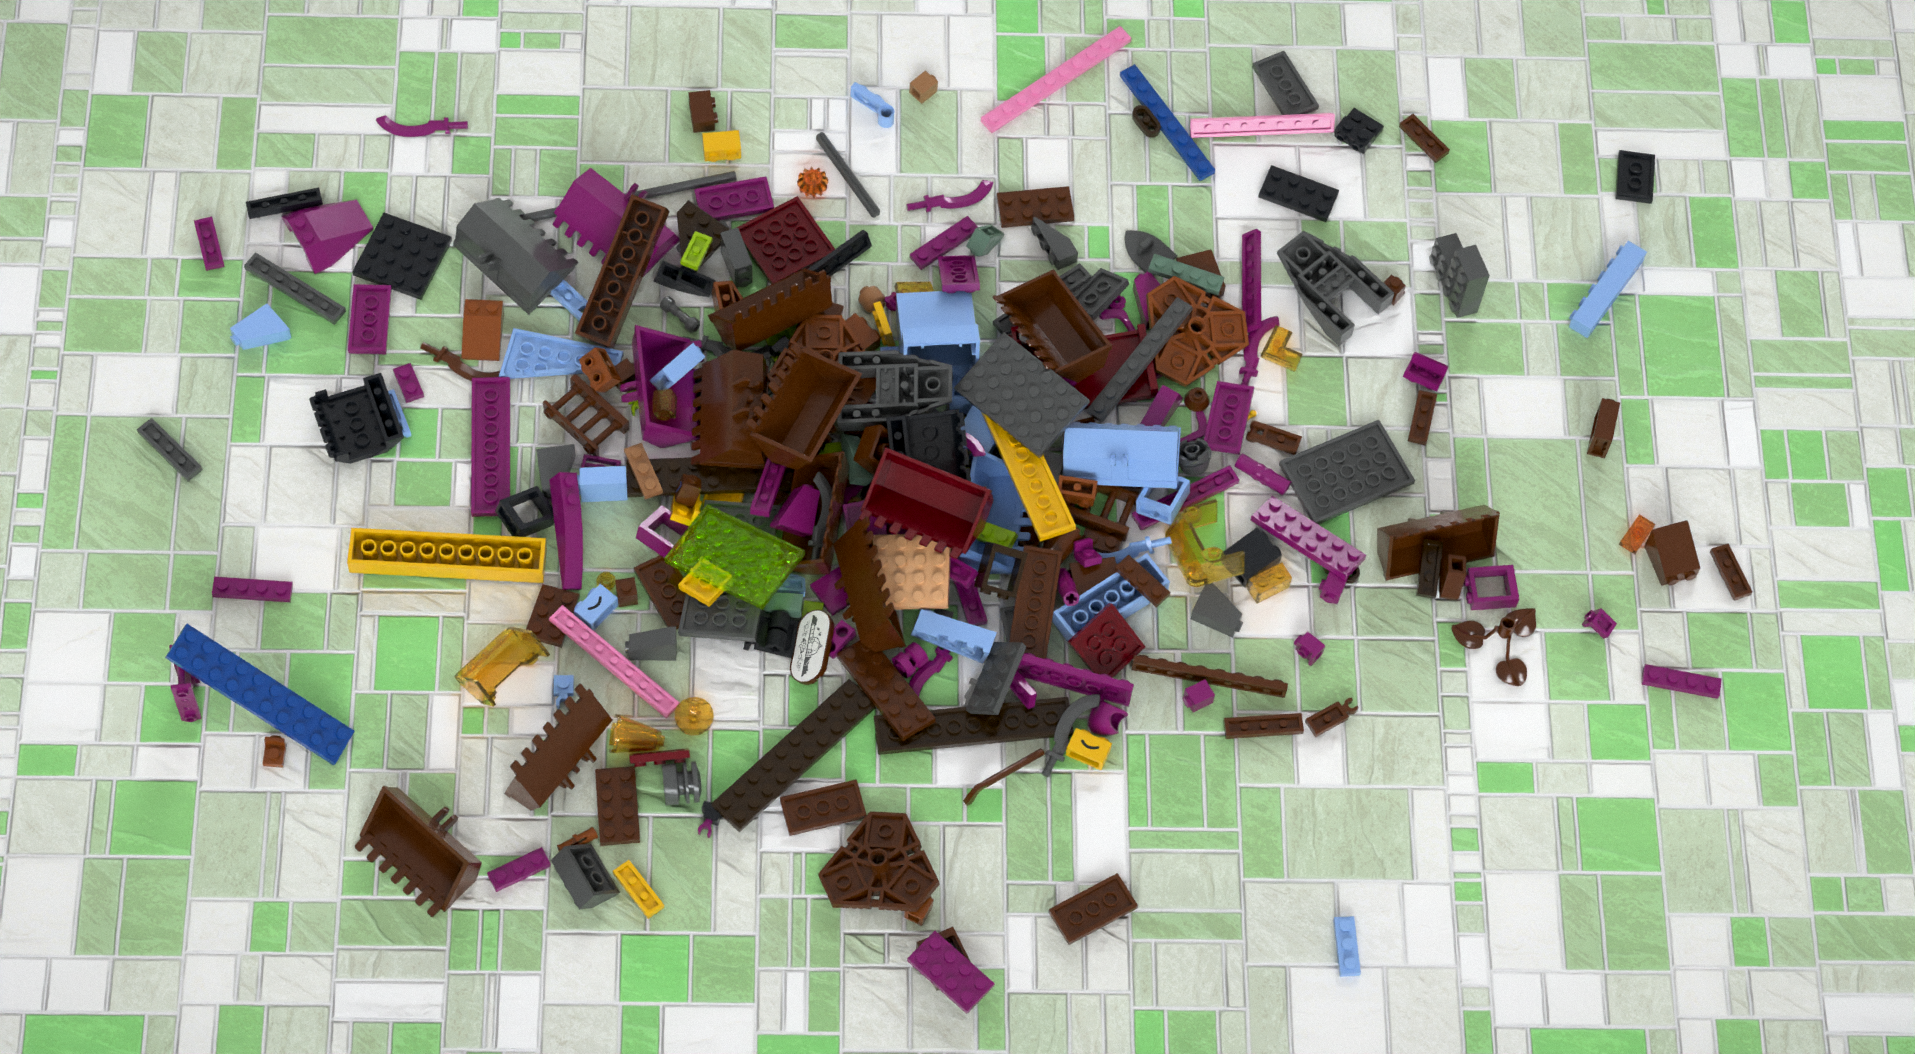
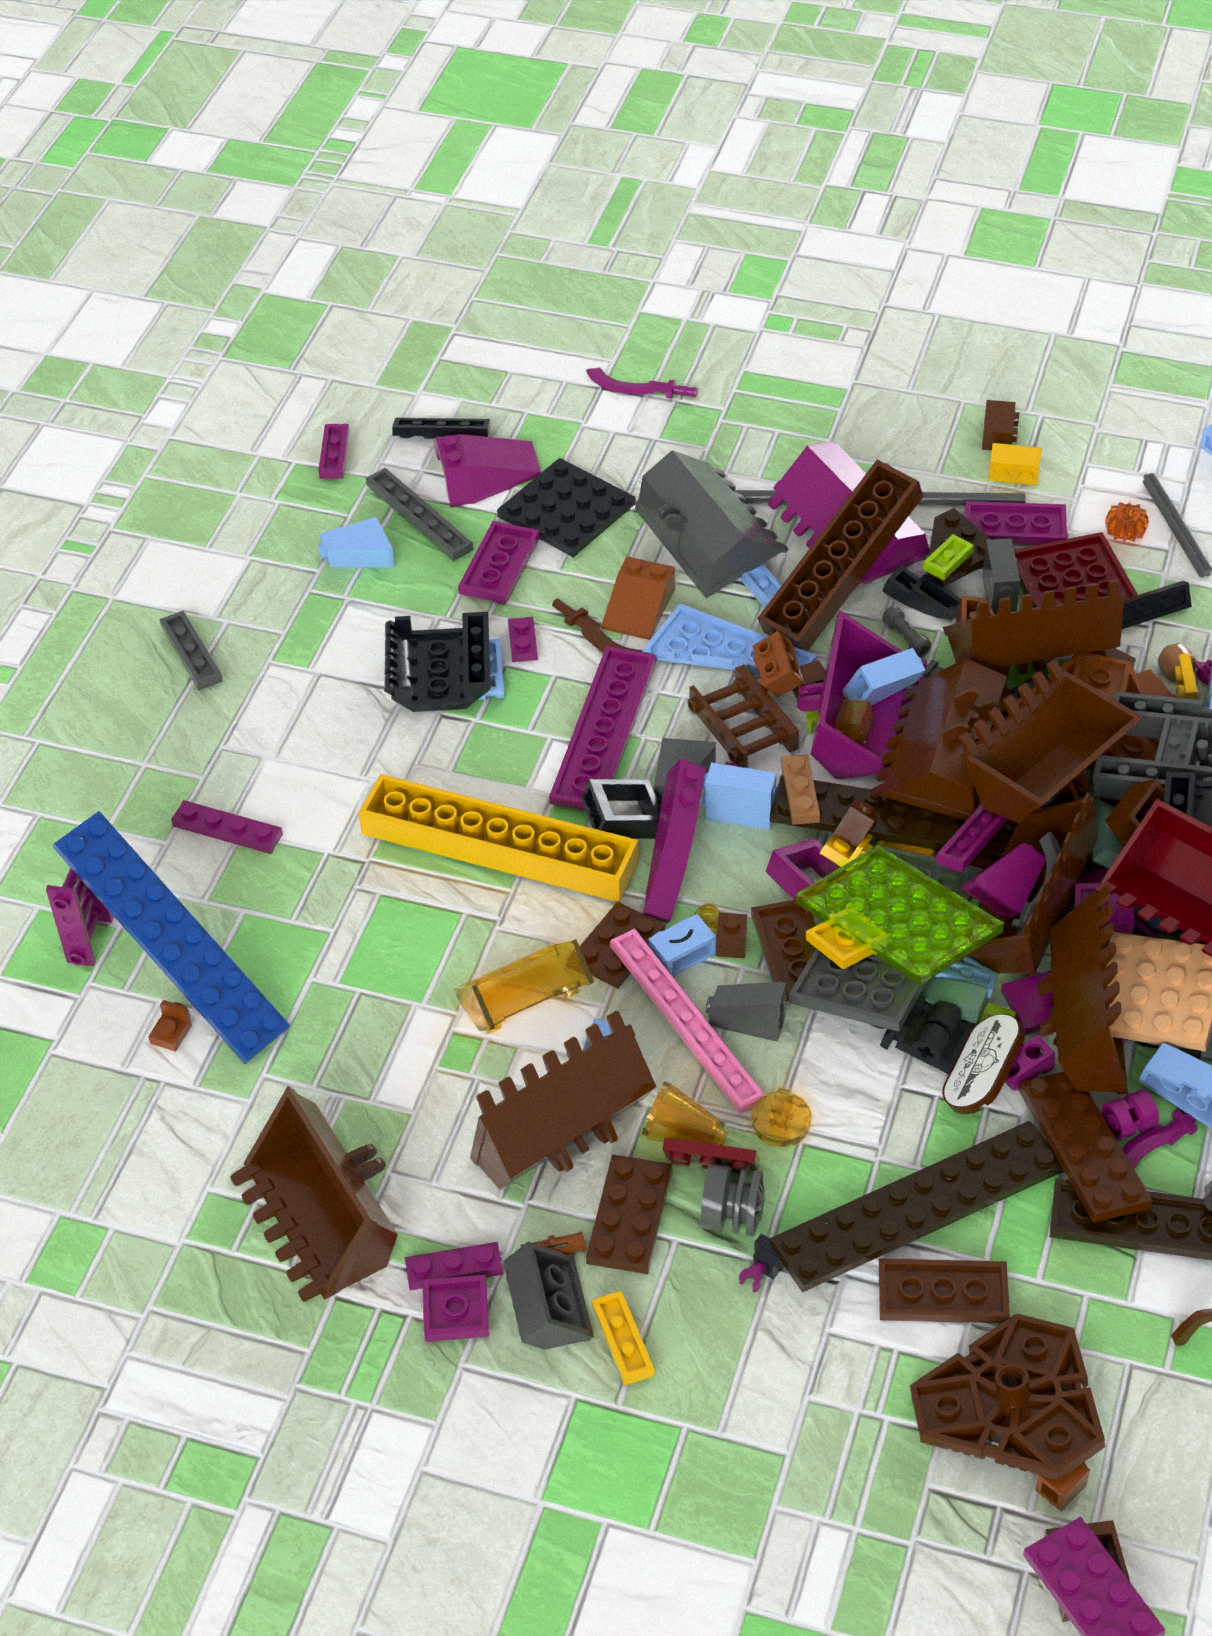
camera: 25 degrees right, 15 degrees down
none -> magenta plate [422,1275,489,1342]

